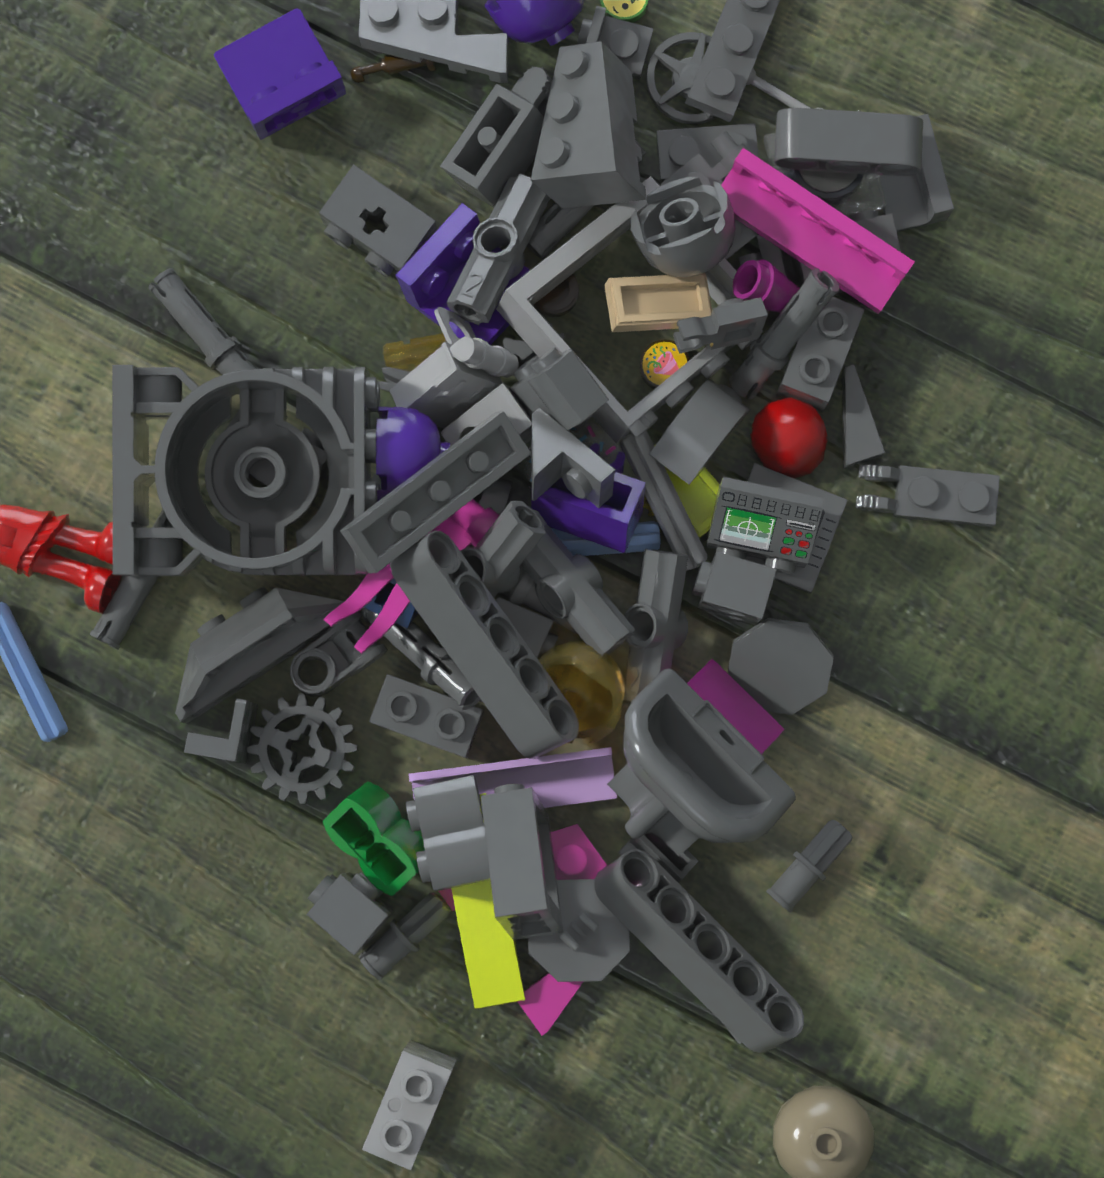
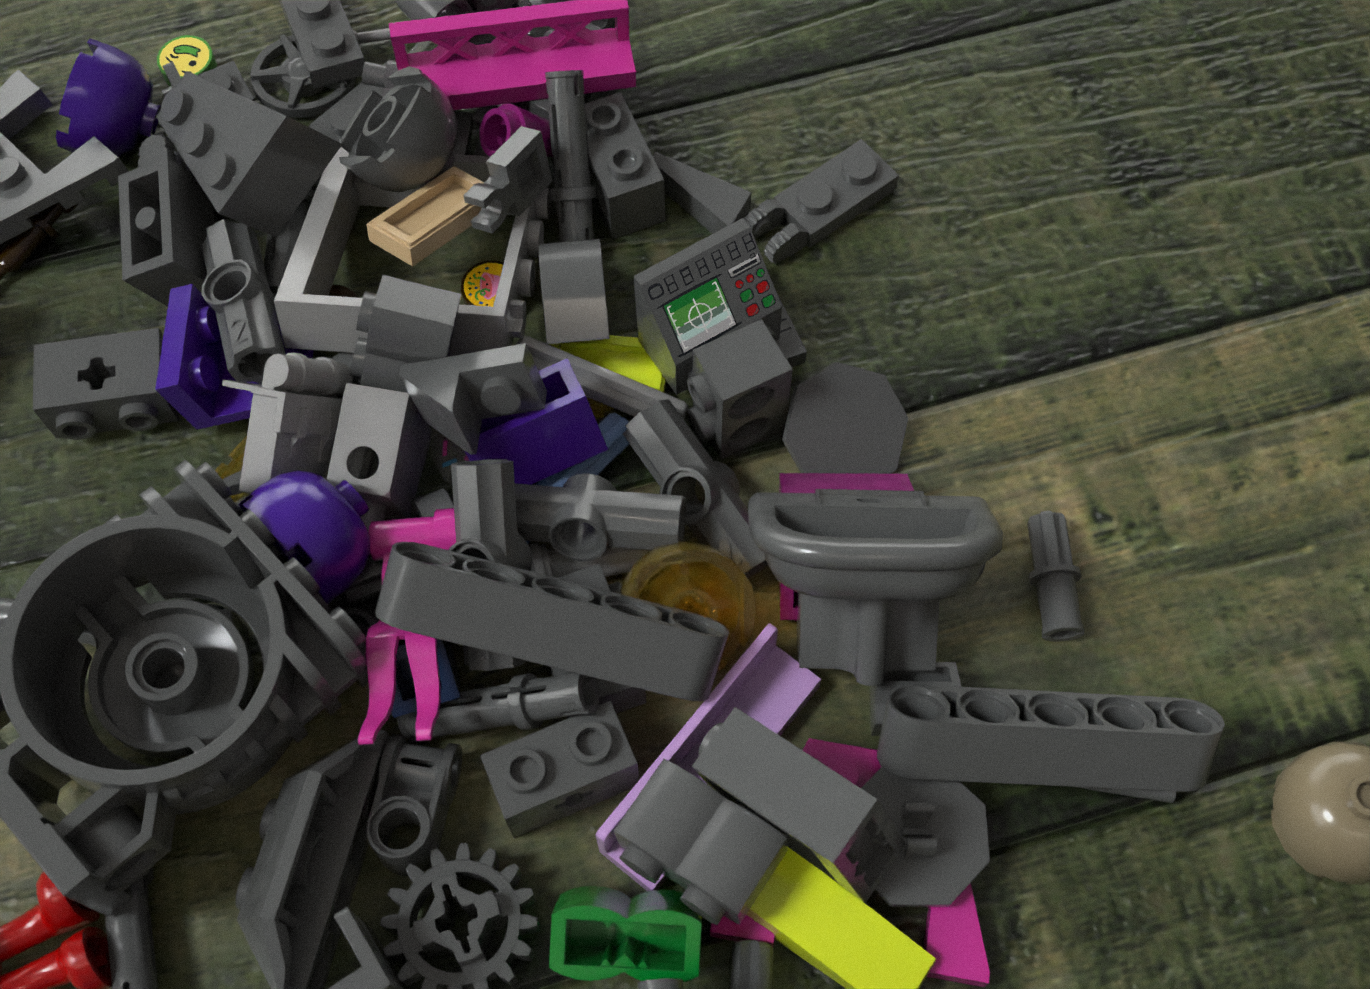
camera: 45 degrees left, 20 degrees down
dark grey plate [340,411,531,574] -> none
red hair [750,397,828,479] -> none

